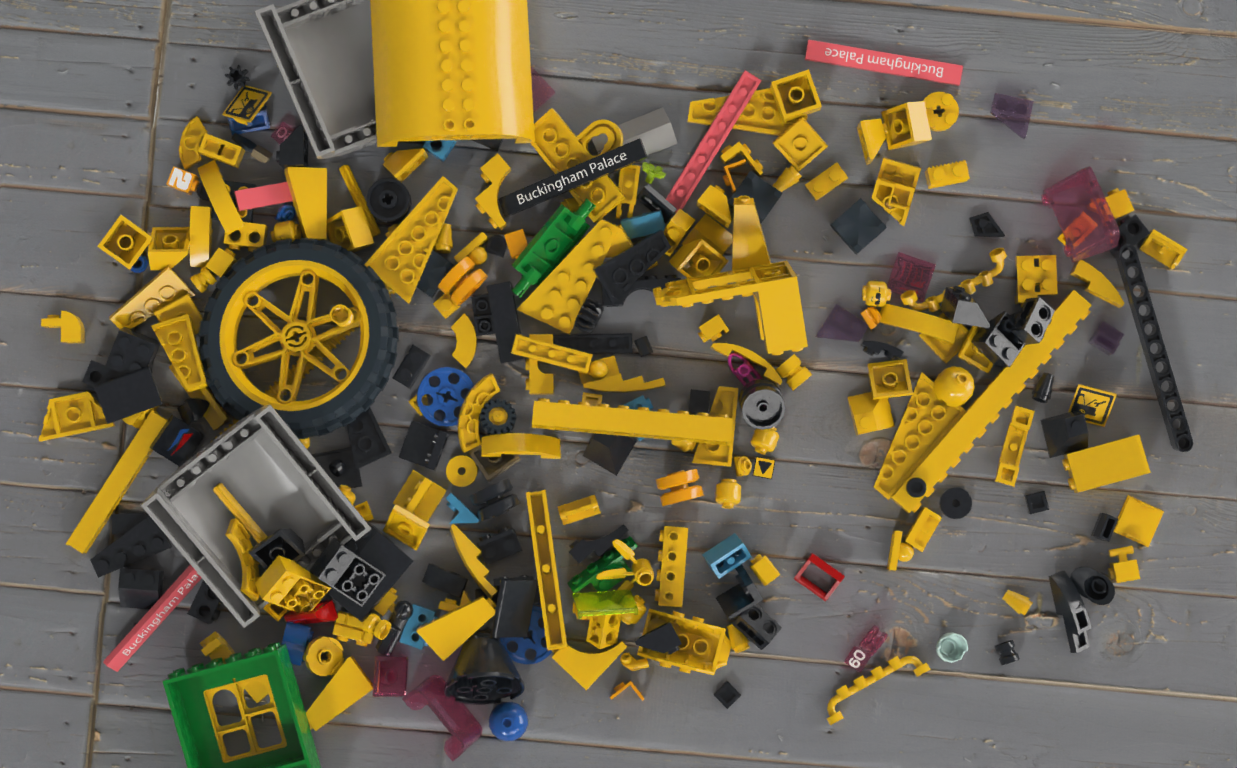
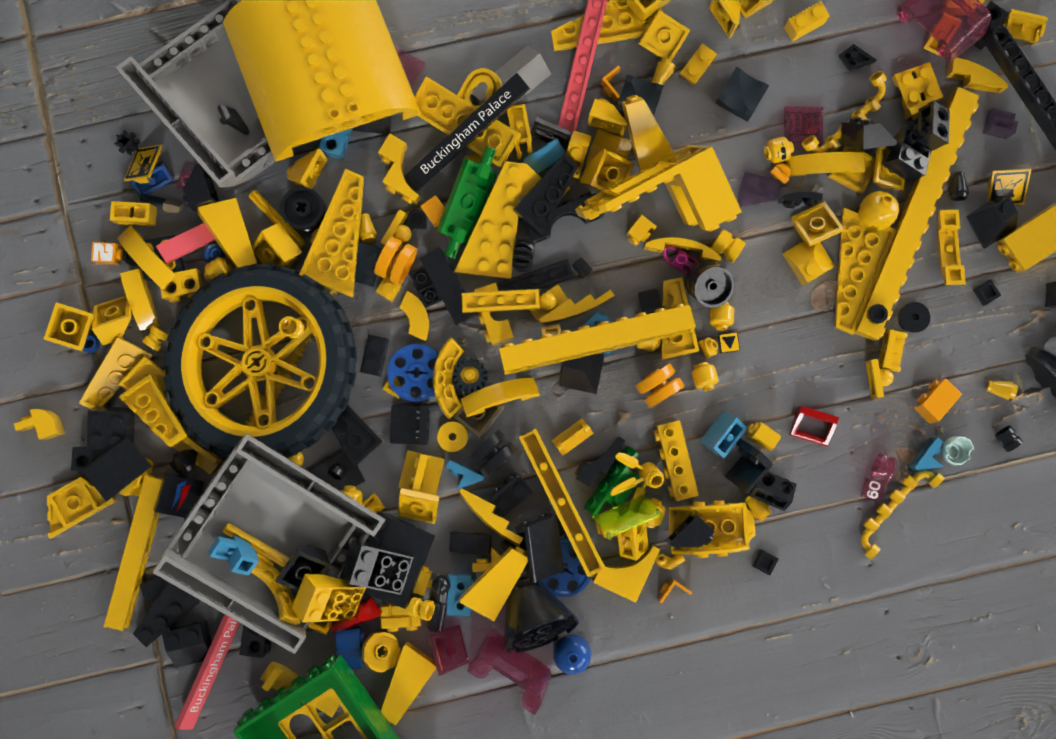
camera: 25 degrees left, 0 degrees up
yellow tile [179,116,208,170] -> none
yellow brick [205,248,238,277] -> none
lime plant [642,162,666,184] -> none
yellow bracket [720,142,763,177] -> none
yellow slope [872,157,921,226] -> none
none -> dark azure brick [208,536,259,576]
none -> black piece [217,105,250,135]
none -> dark azure slope [908,437,944,470]
none -> light orange brick [914,378,962,424]

